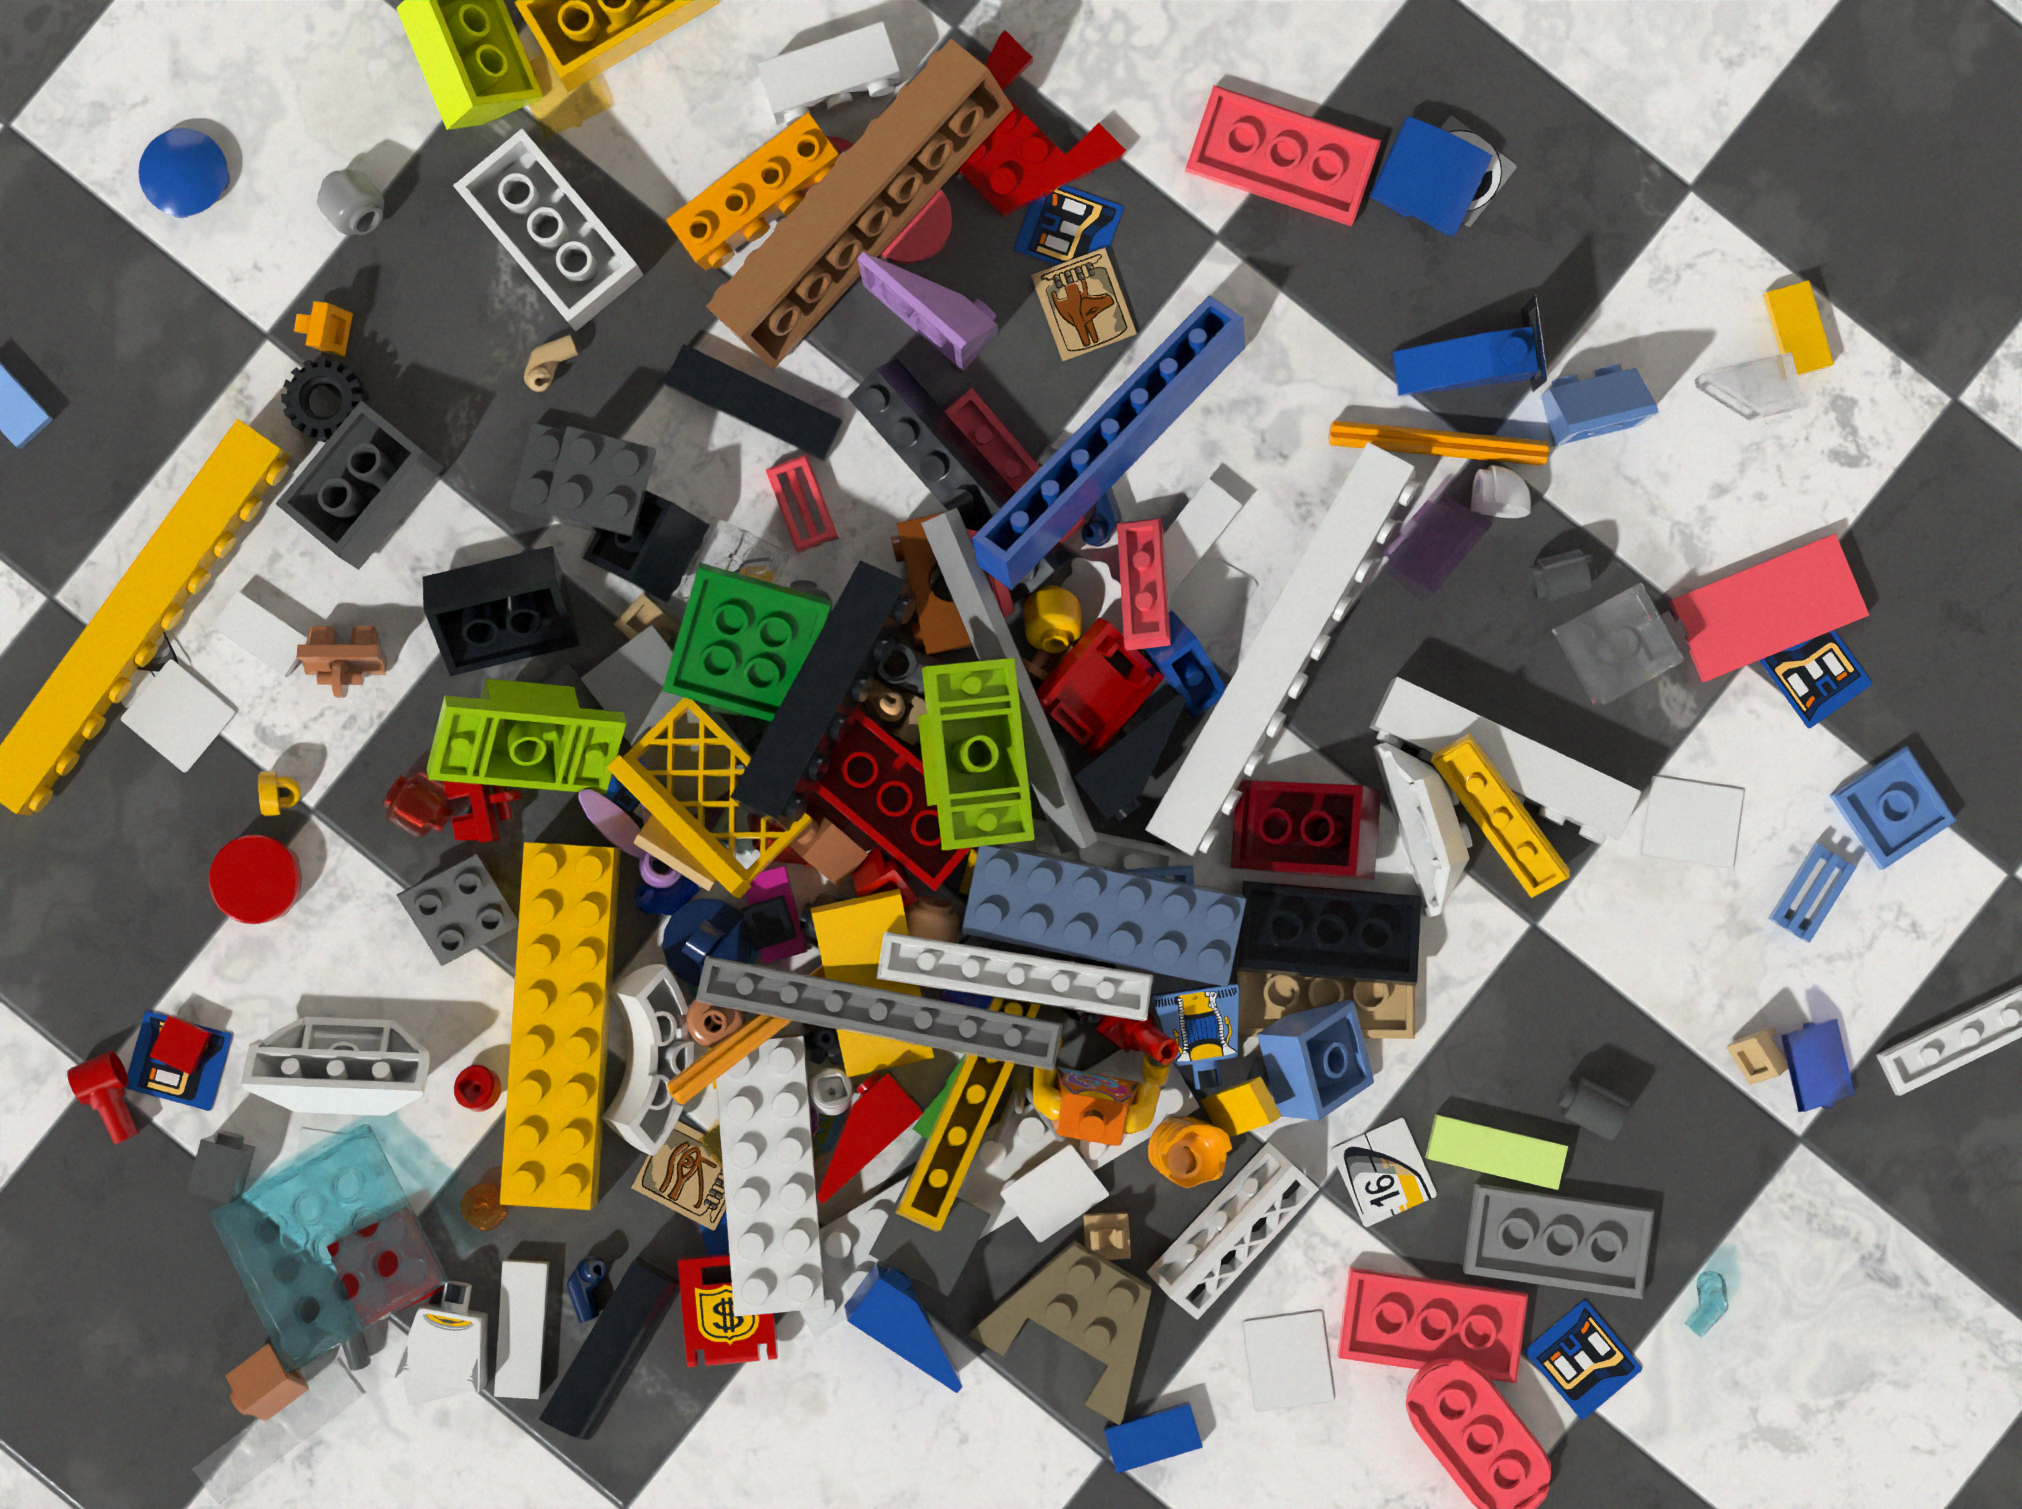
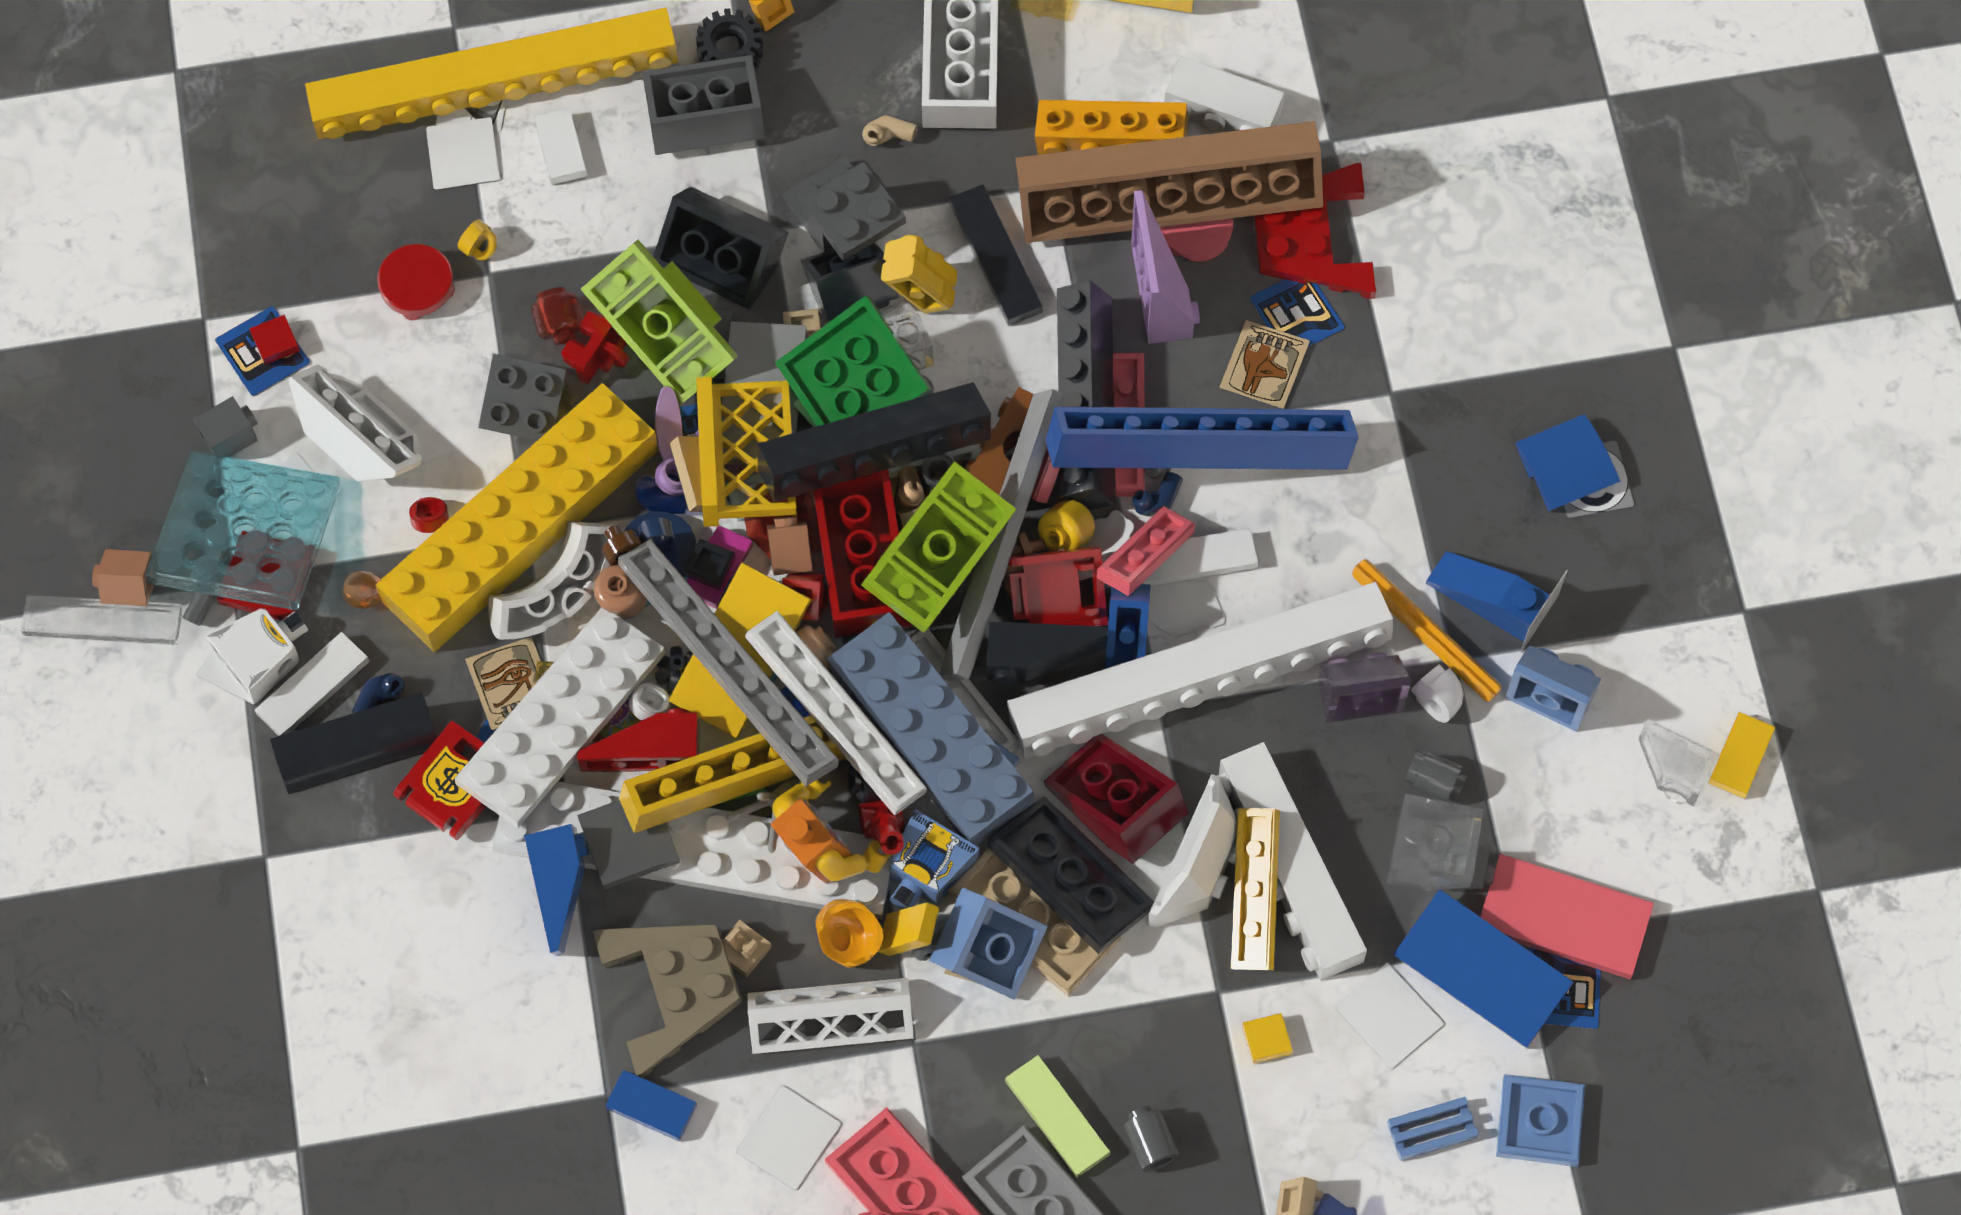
camera: 45 degrees right, 20 degrees down
red pin [67,1050,140,1145] -> none
nougat hips [296,626,387,698] -> none
light orange axle [666,965,825,1104] -> none
coral tile [766,454,839,554] -> none
white sticker [1000,1144,1109,1242] -> none
coral tile [1185,85,1381,227] -> none
sticker [1331,1118,1437,1227] -> none
none -> reddish brown tile [601,525,642,566]
none -> yellow brick [881,235,958,314]
none -> yellow tile [1242,1013,1293,1064]
none -> blue tile [1393,889,1573,1049]

